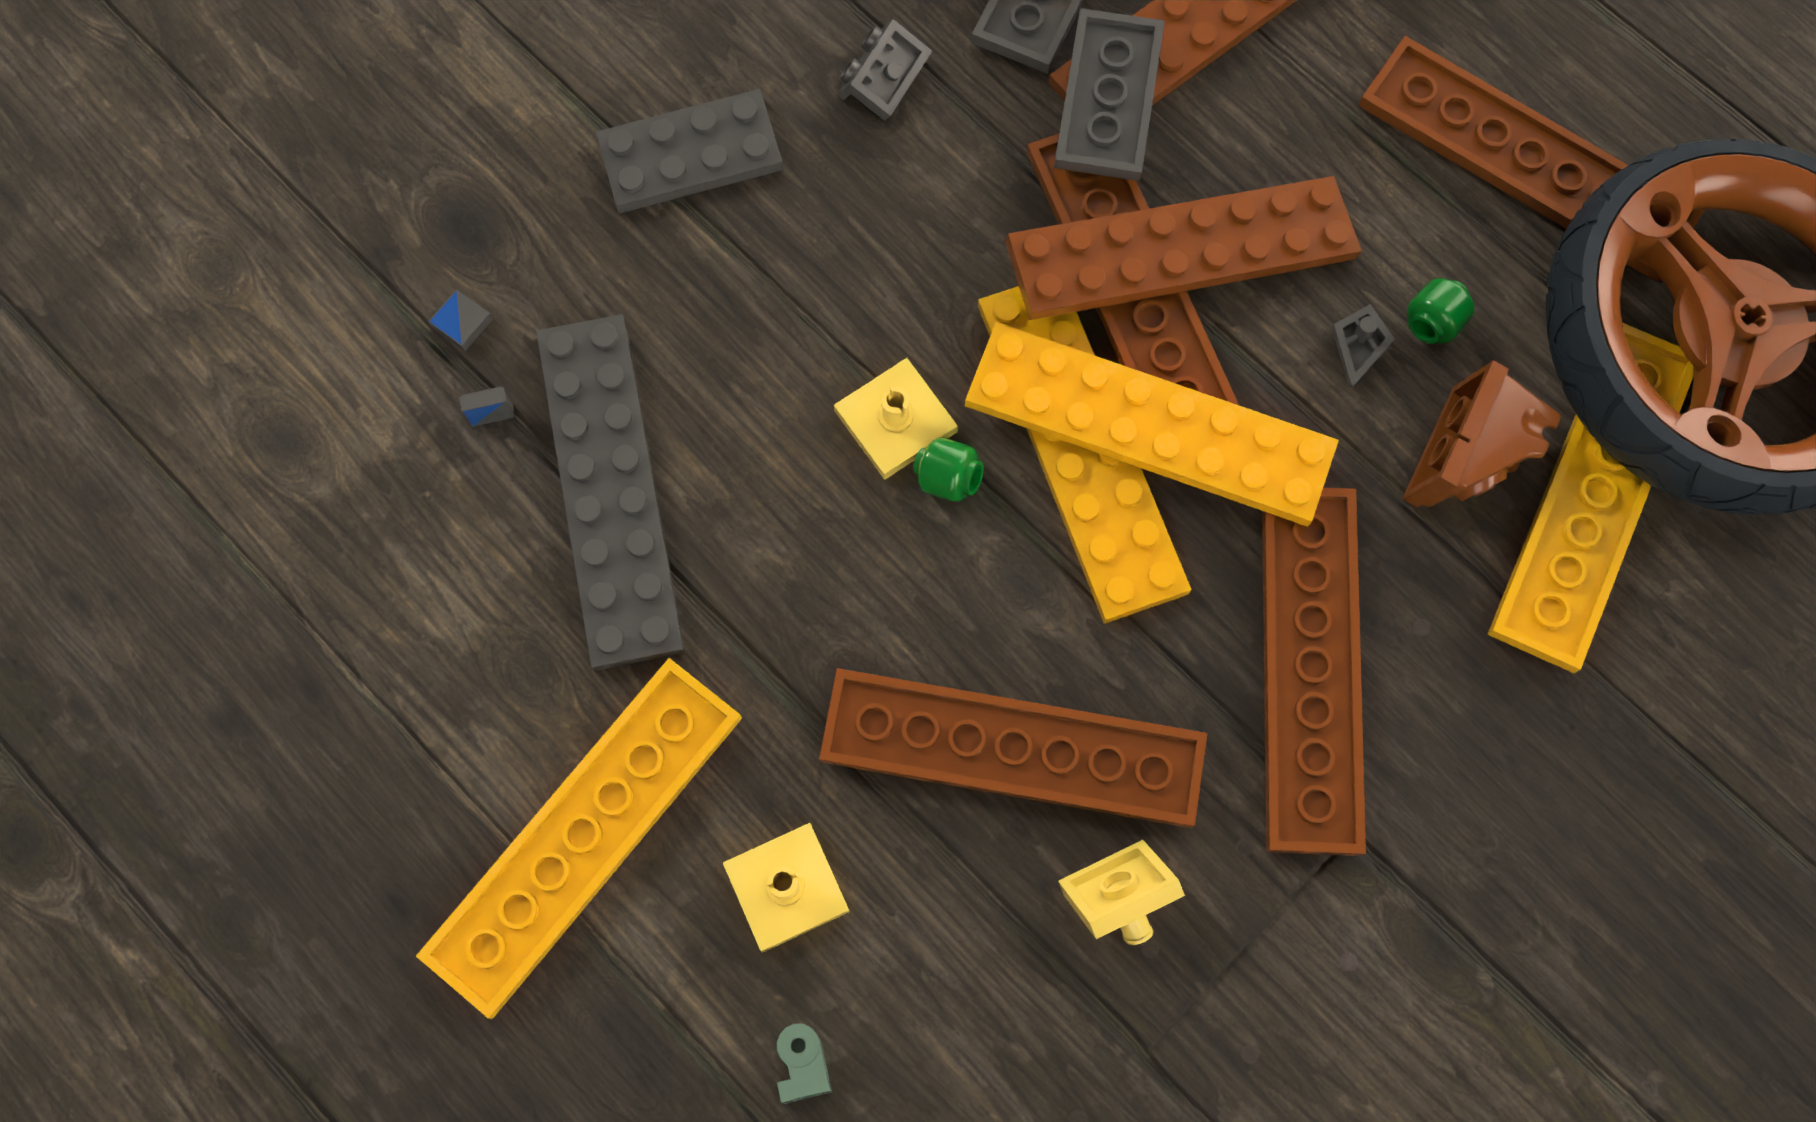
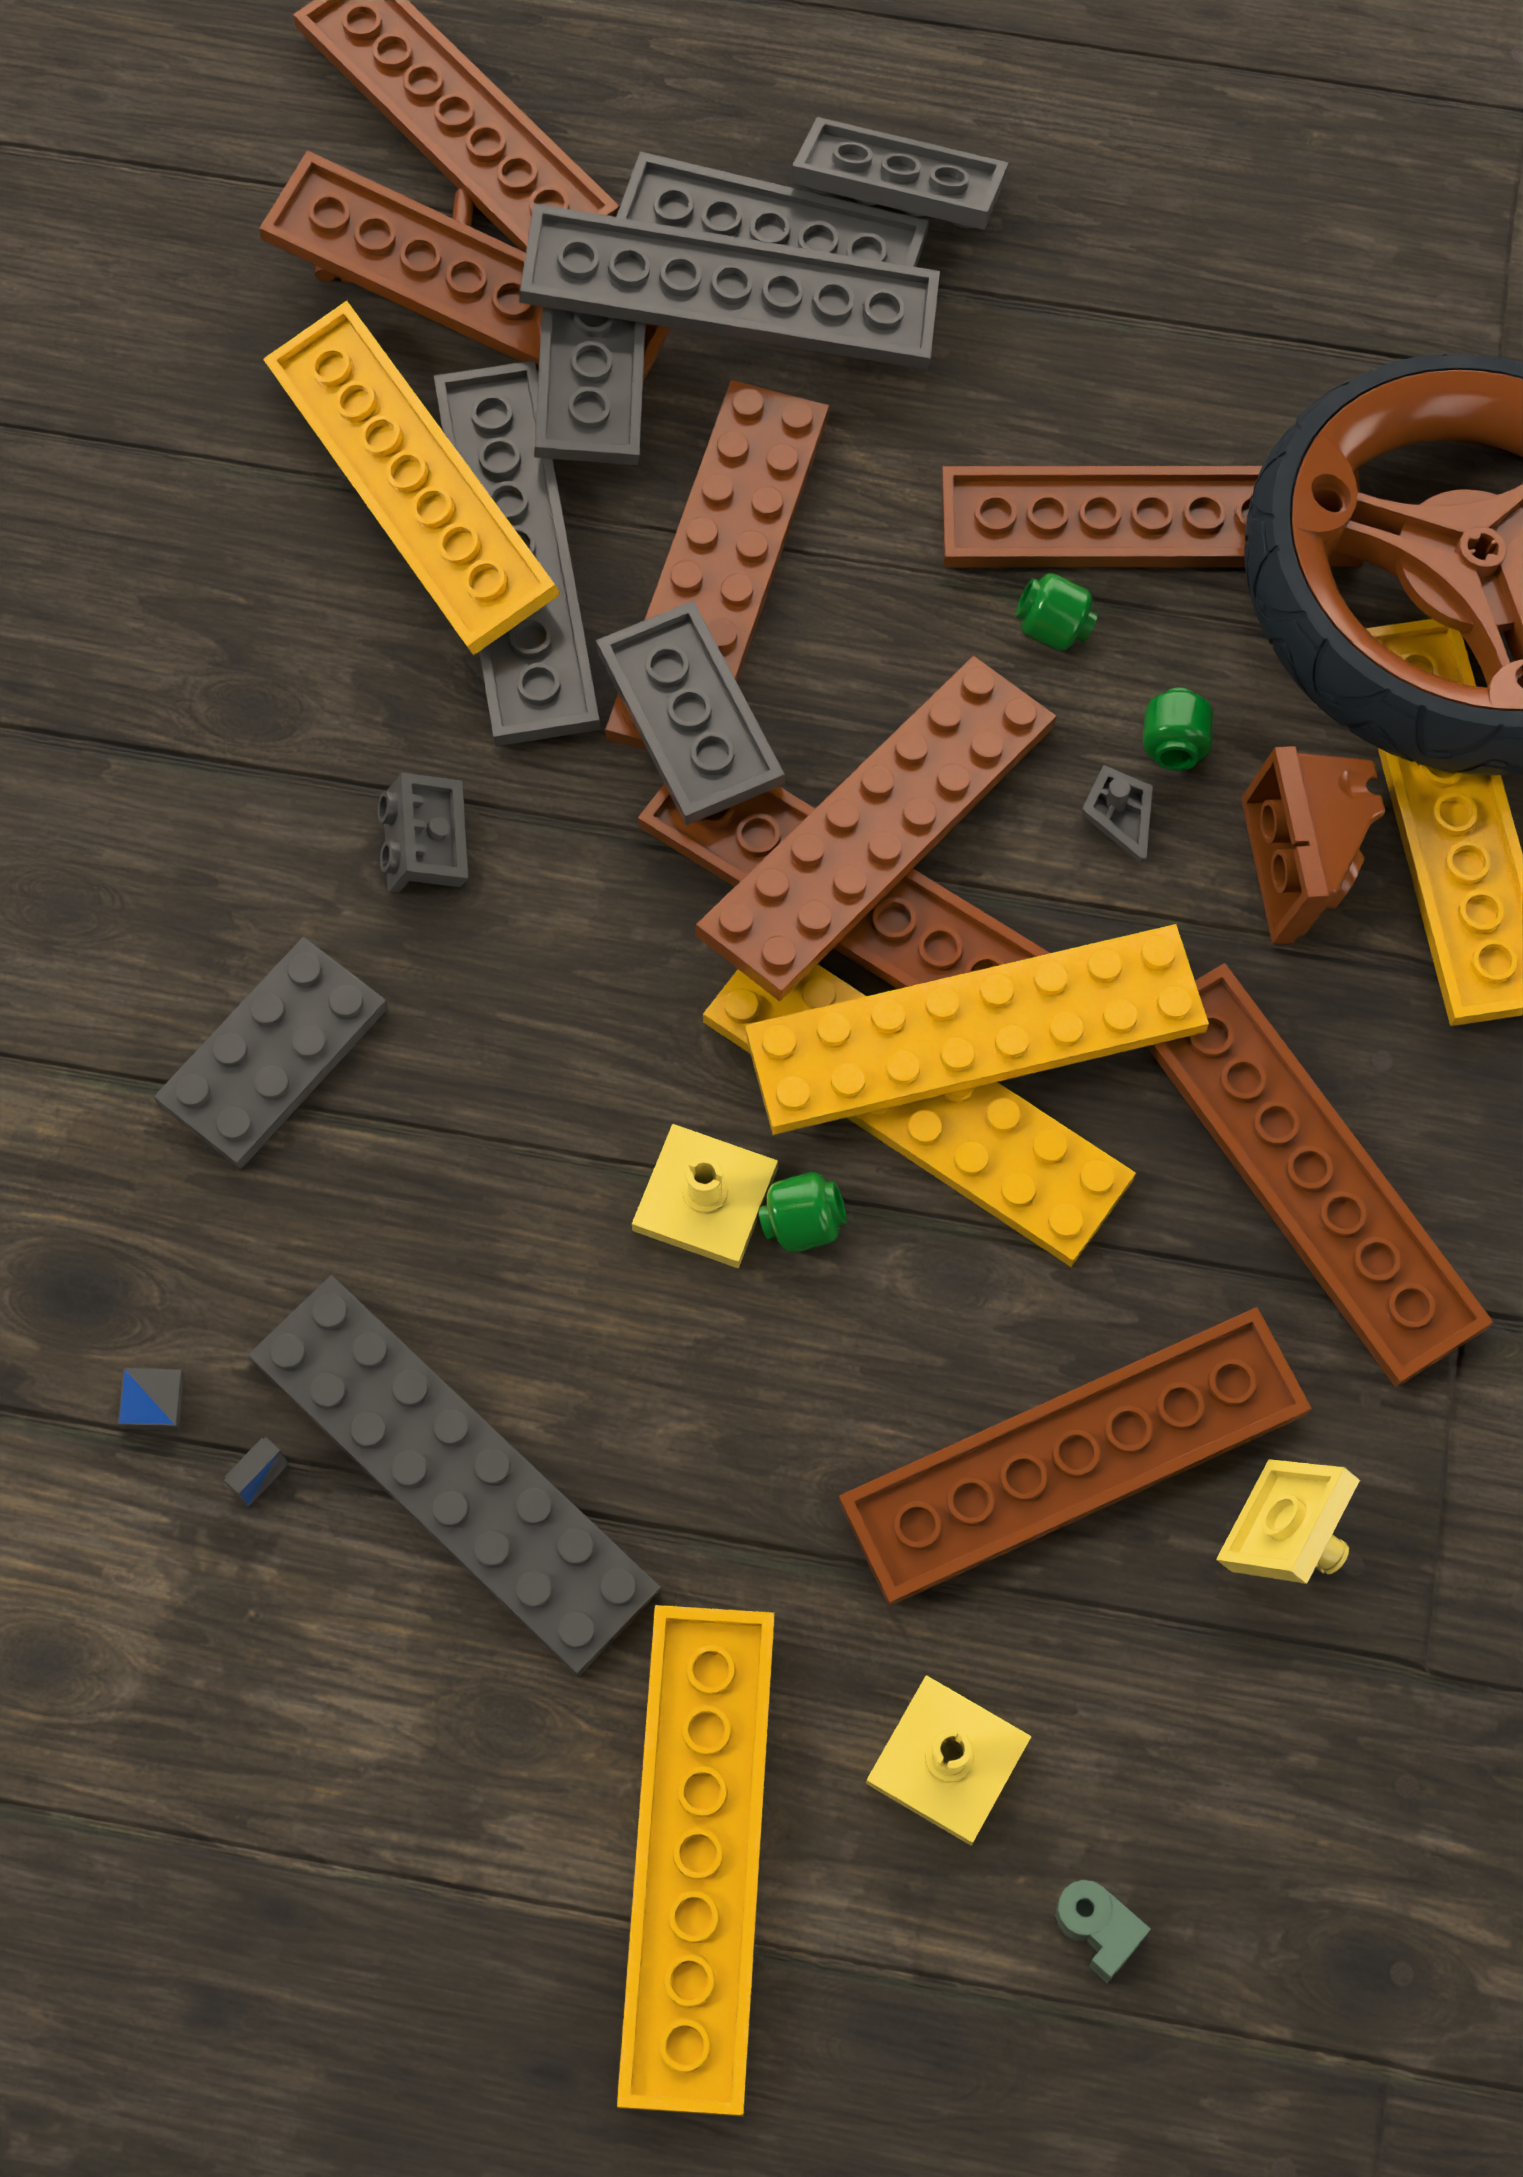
camera: 35 degrees left, 5 degrees down
none -> green head [1015,573,1098,652]

